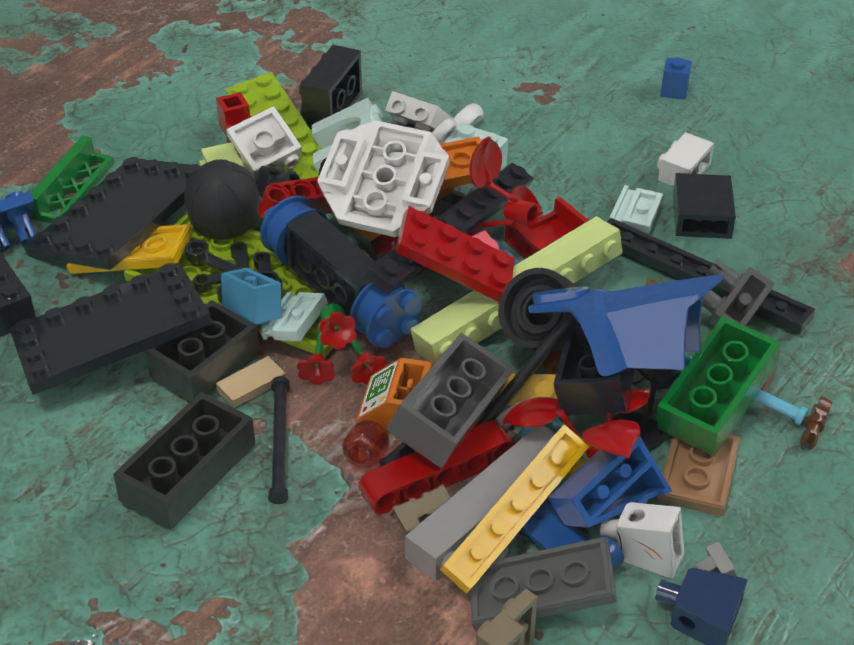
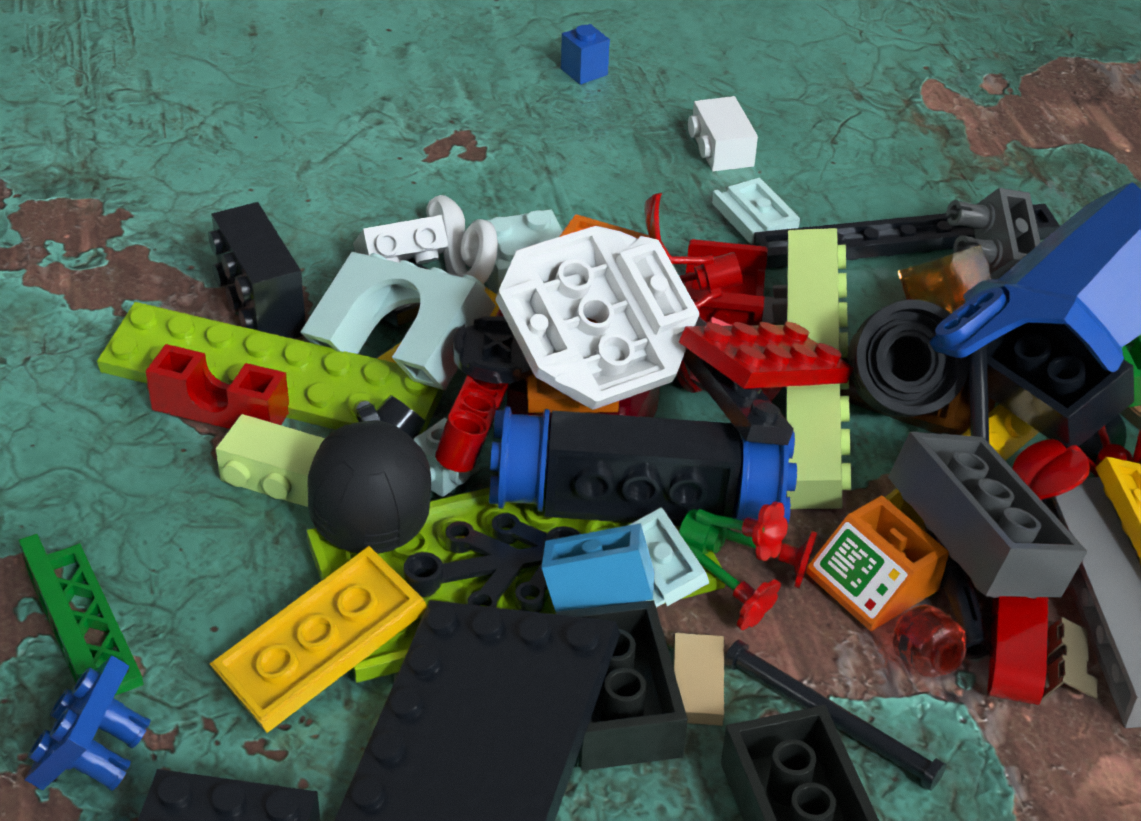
camera: 50 degrees left, 0 degrees up
black plate [24,157,199,270] -> none
white plate [227,106,302,181] -> none
black brick [673,173,736,239] -> none

